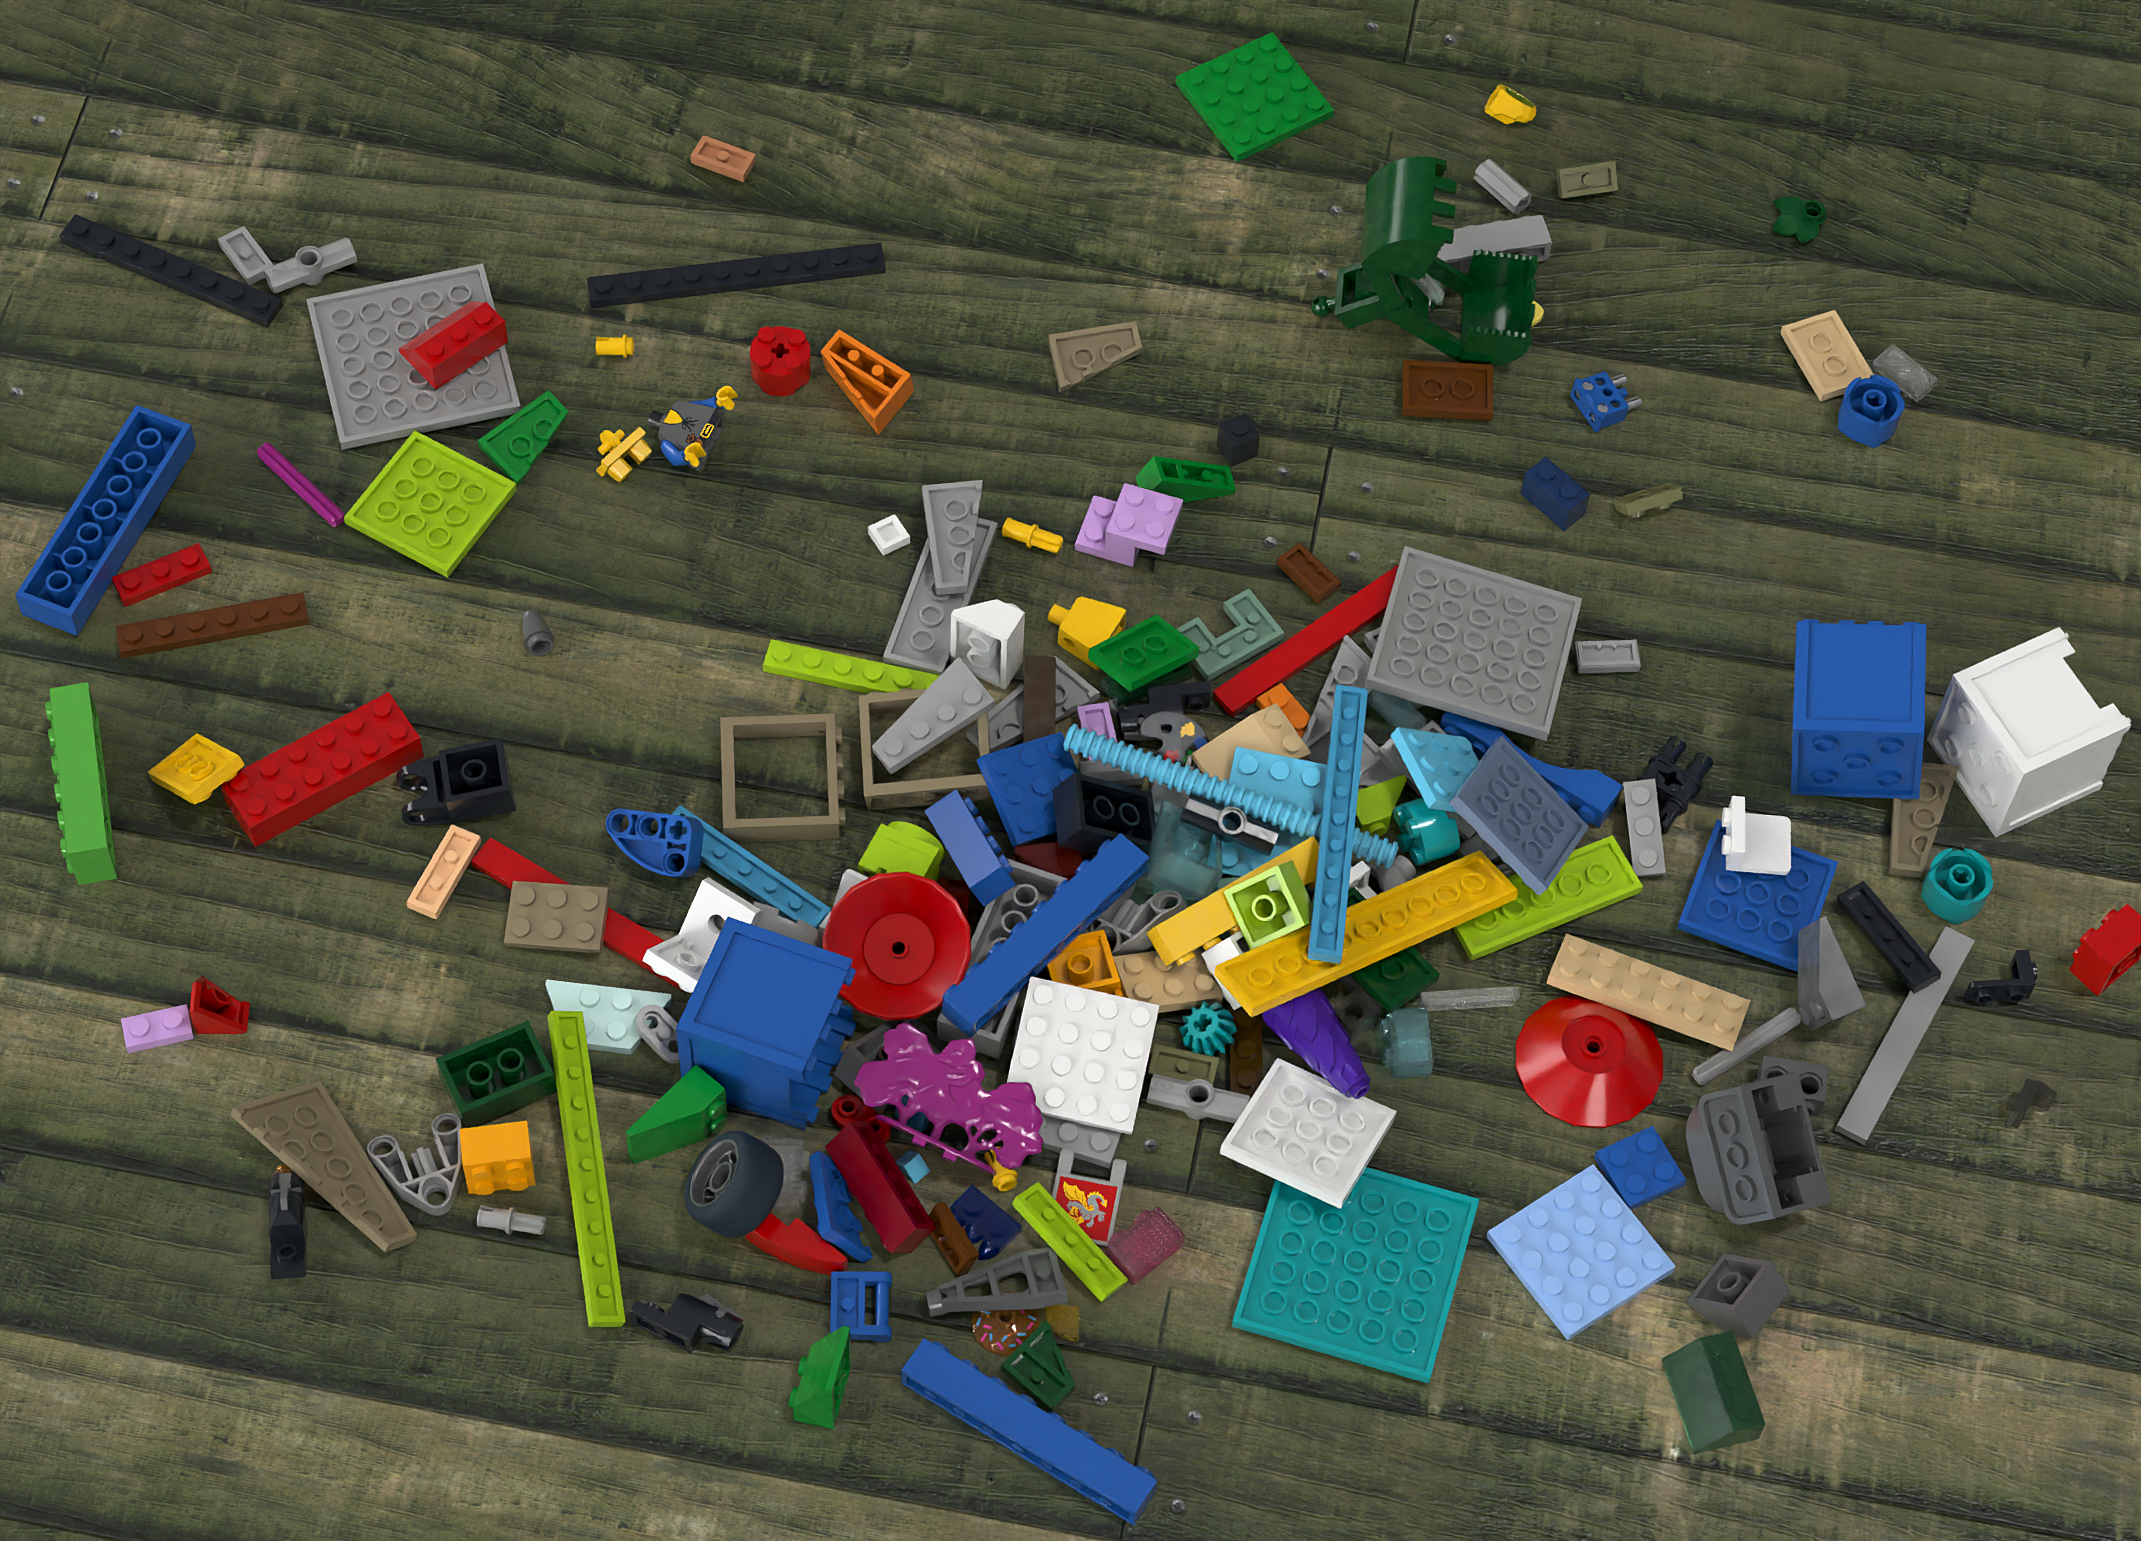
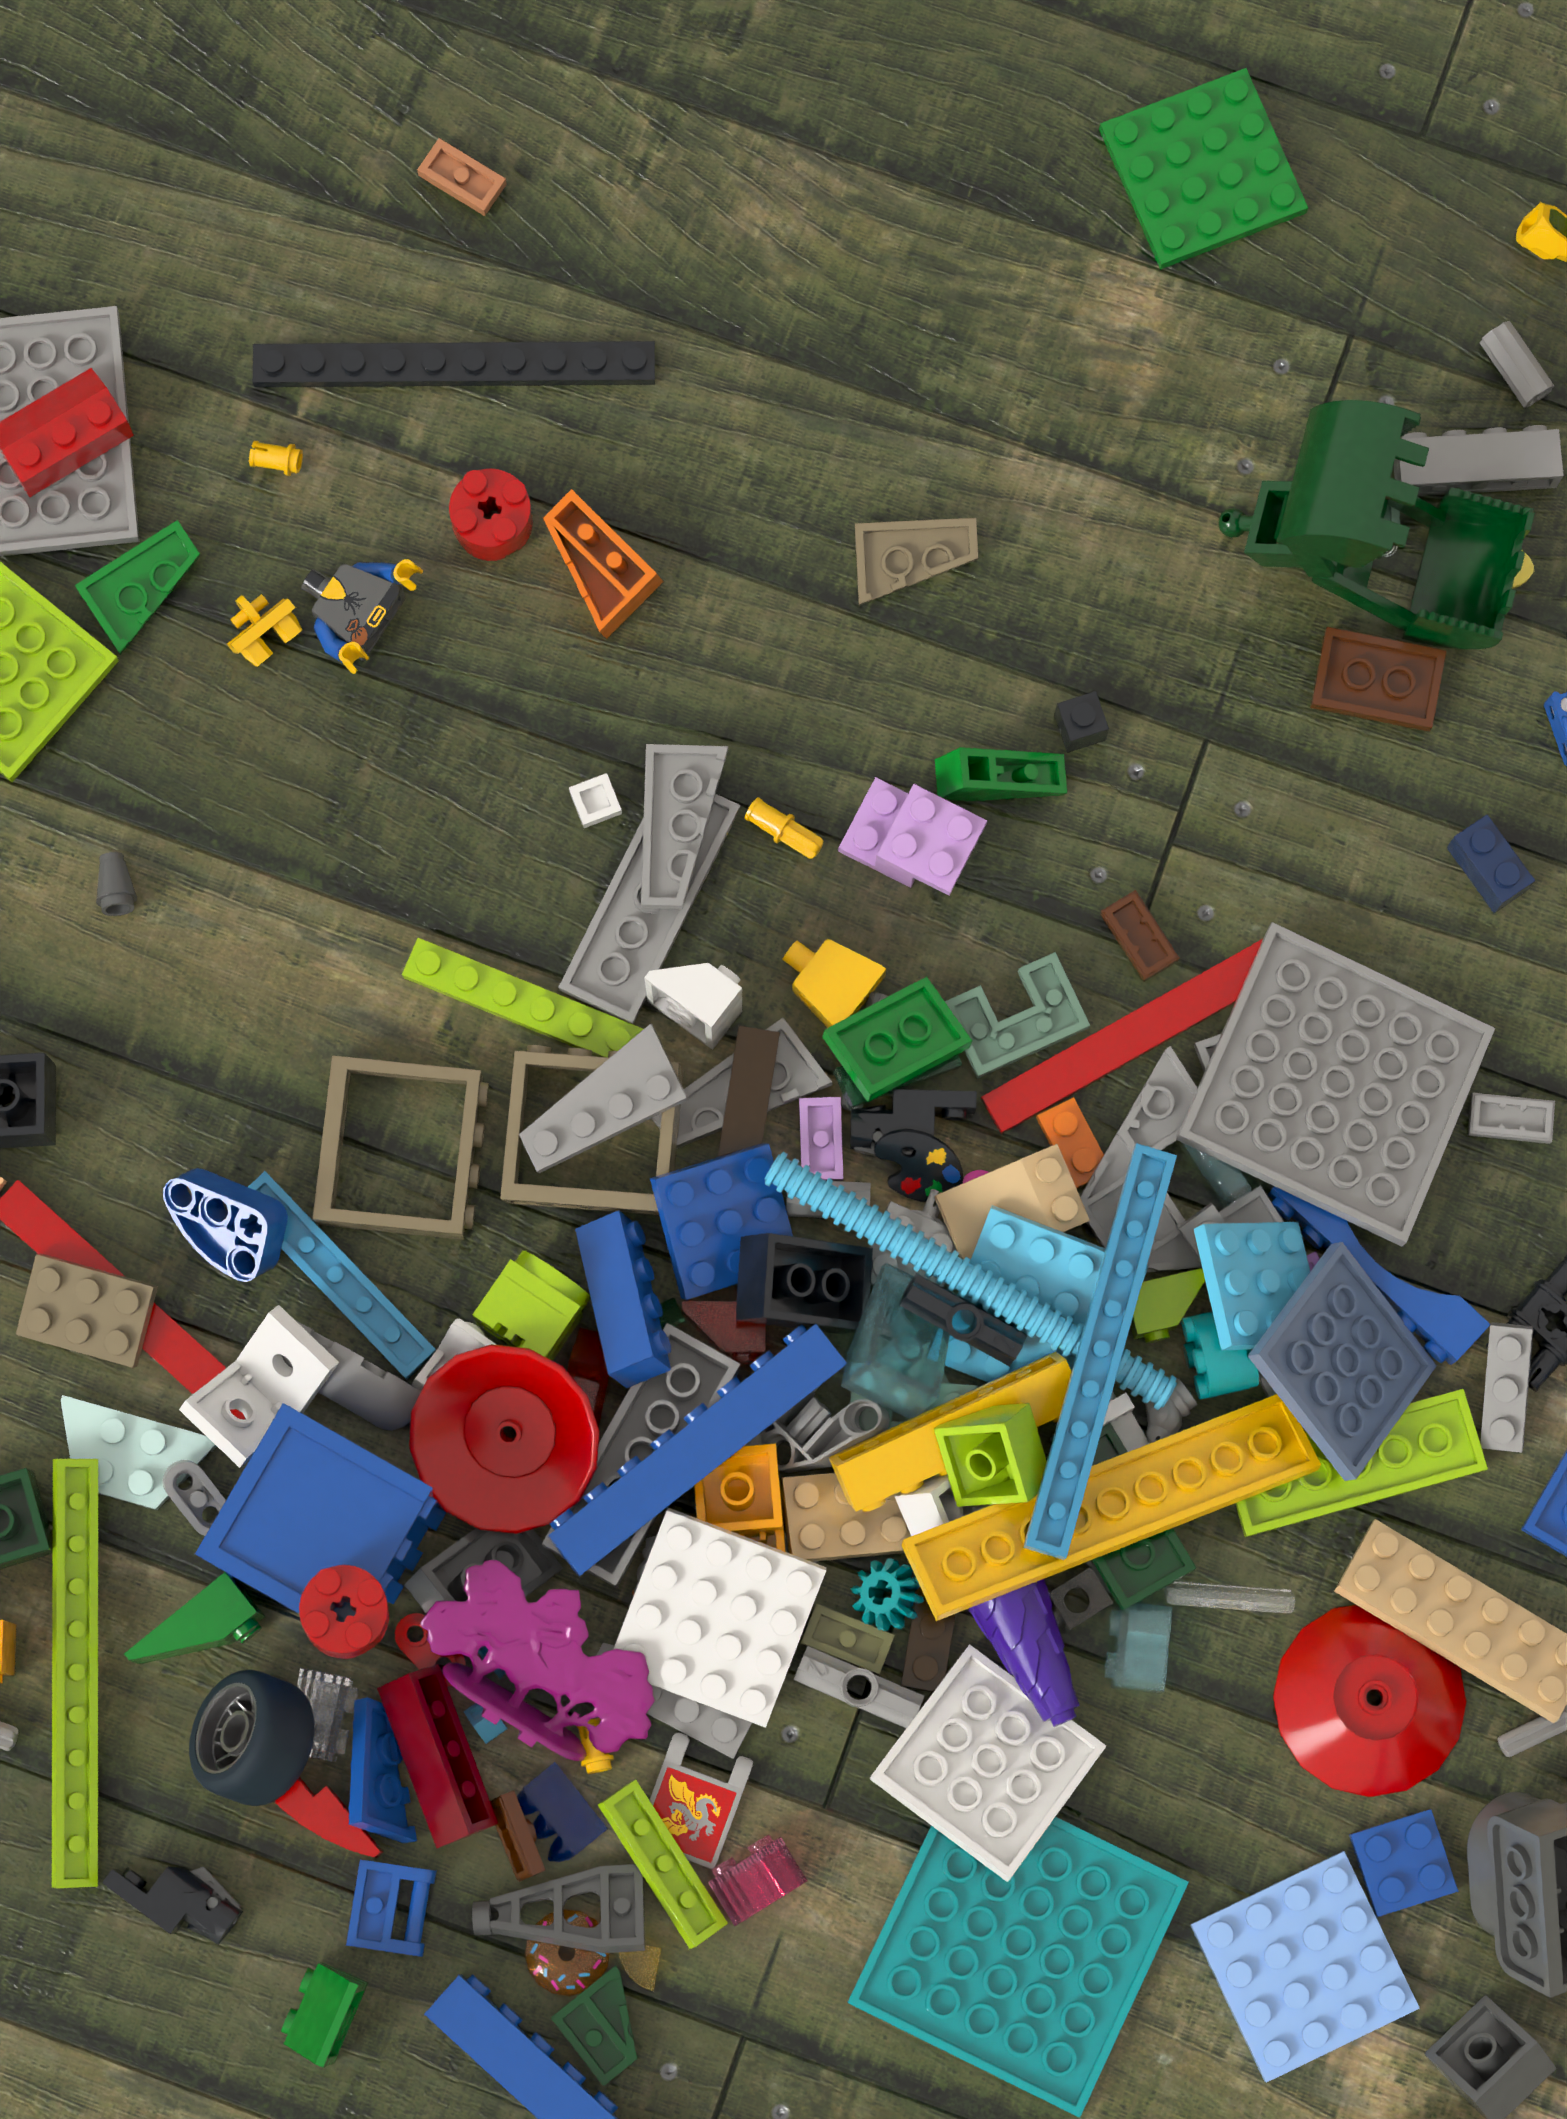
camera: 10 degrees right, 20 degrees up
none -> red brick [299,1565,389,1659]

